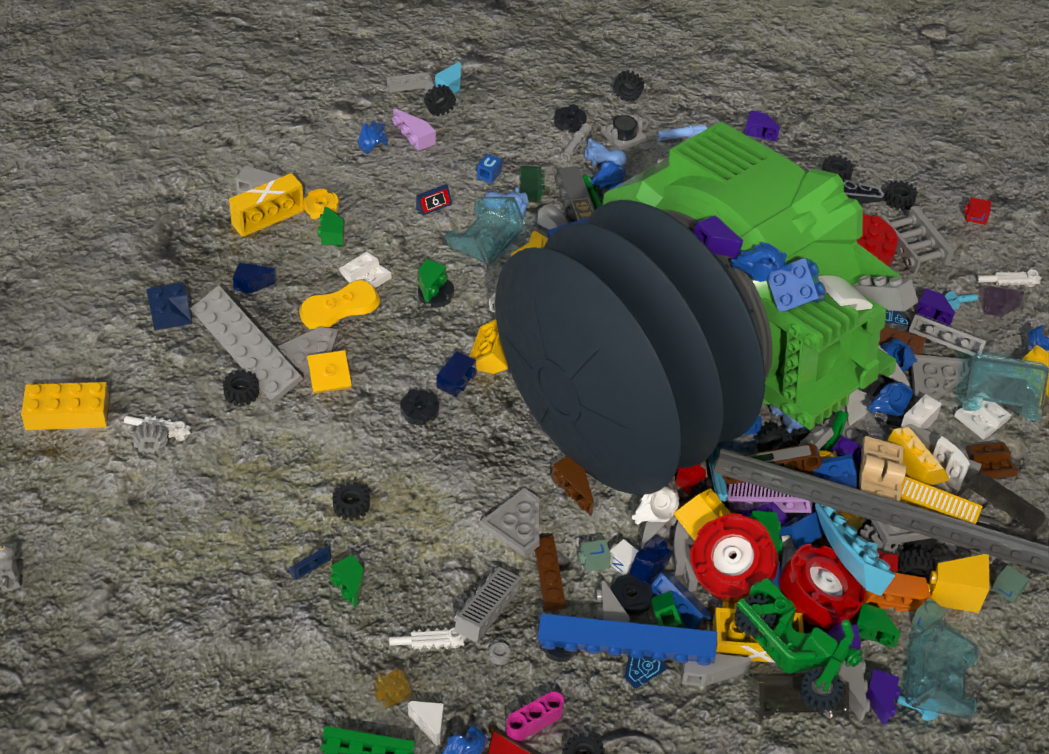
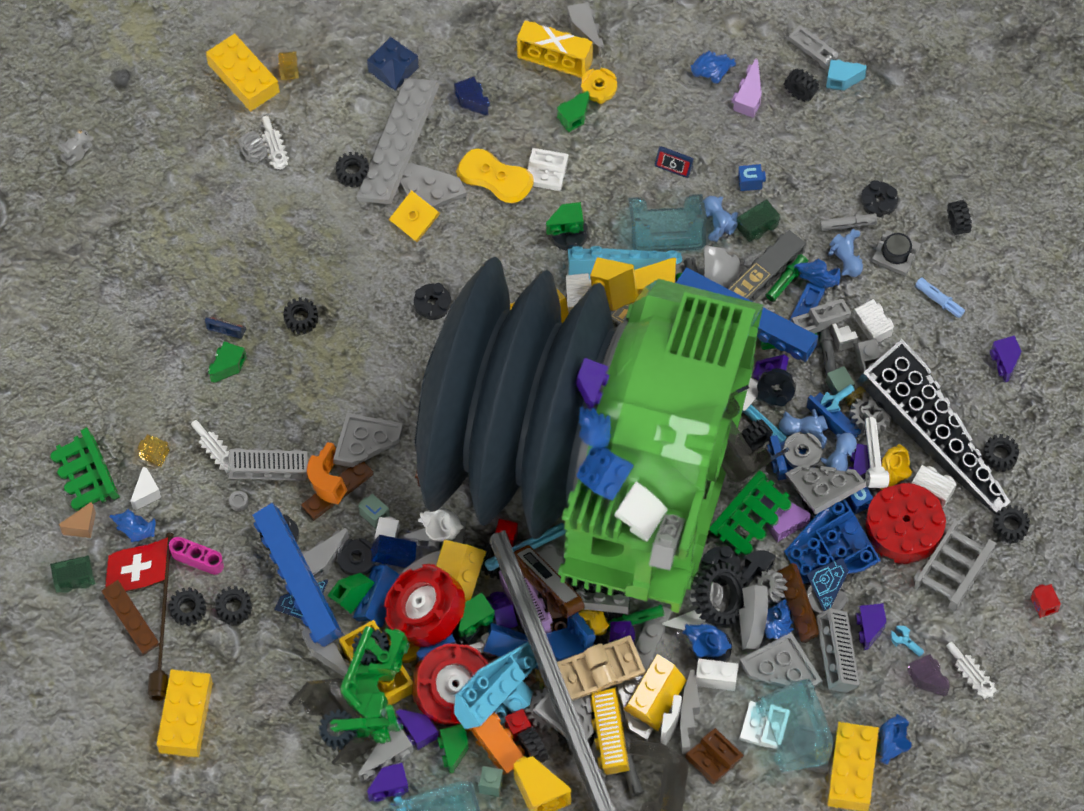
camera: 60 degrees right, 15 degrees up
none -> black tyre [215,586,252,625]
none -> clear yellow brick [278,51,299,80]
none -> orange arch [307,442,347,504]
none -> medium azure wedge [568,246,682,279]

